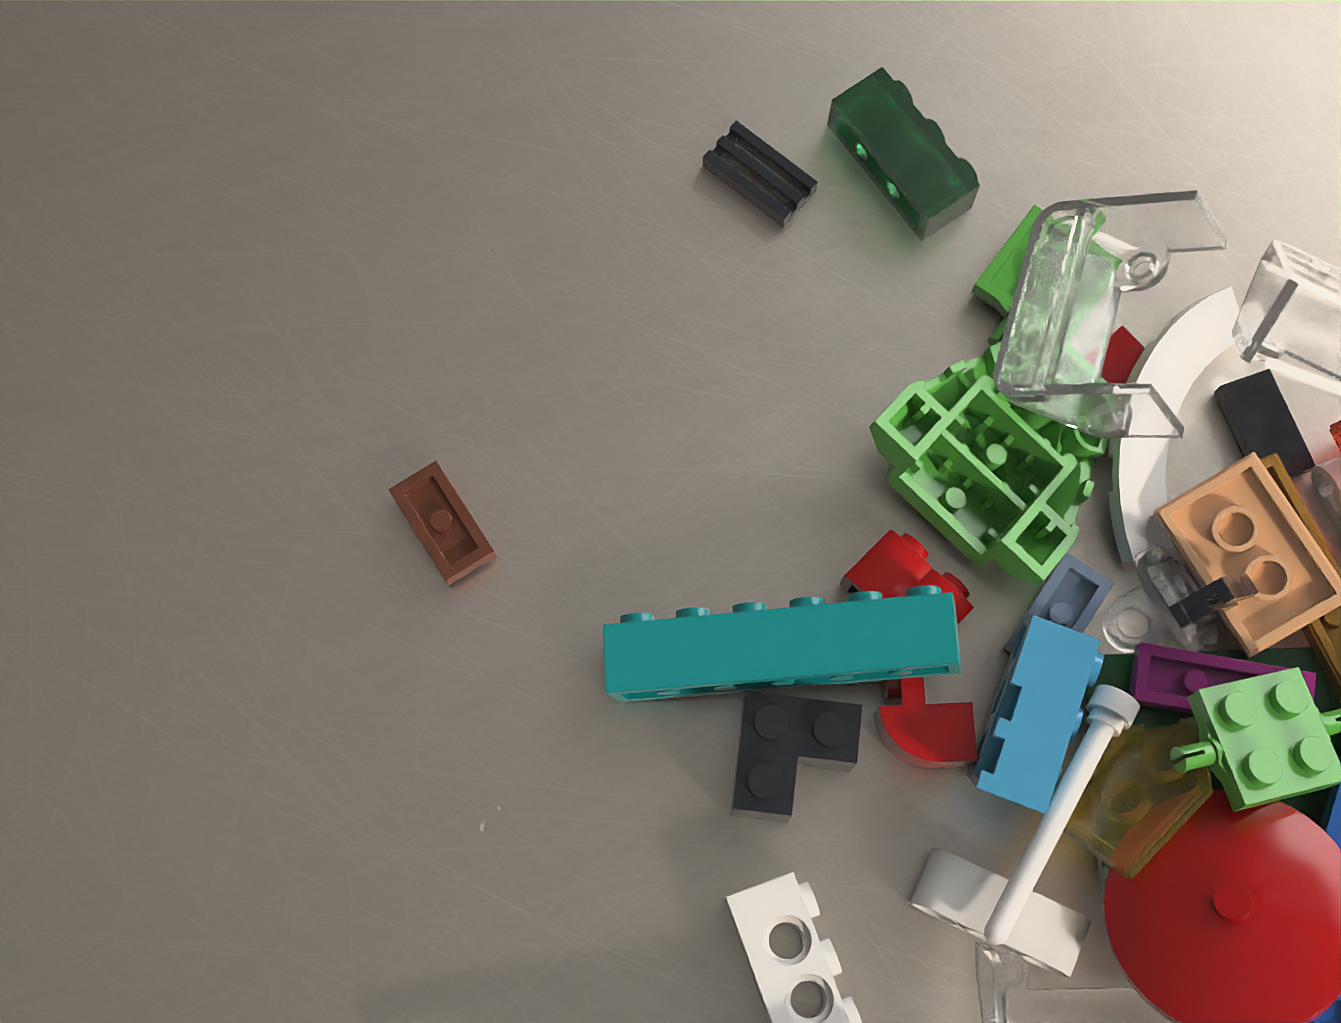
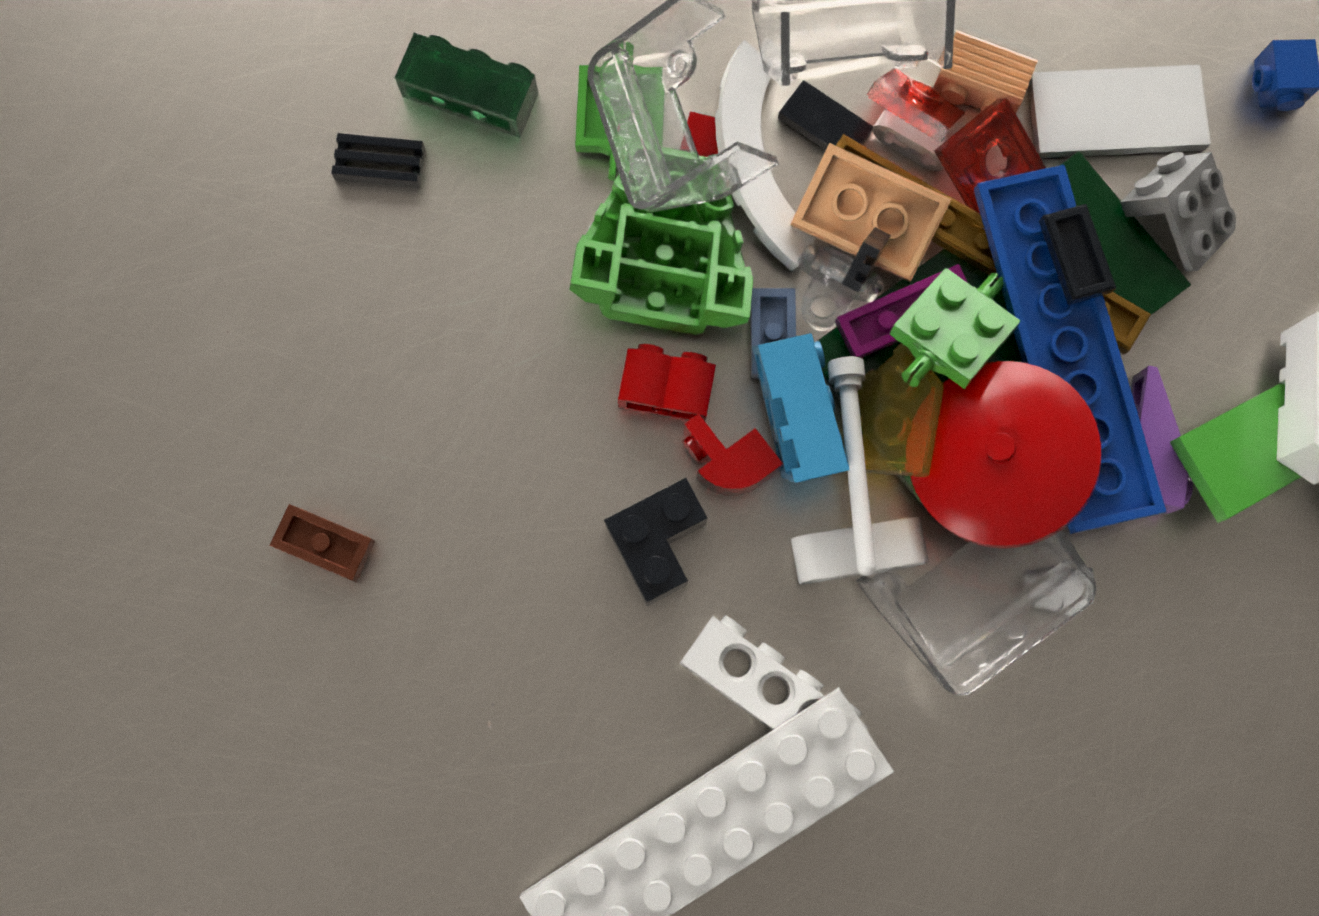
camera: 35 degrees left, 5 degrees up
teal brick [603,586,962,702] -> none

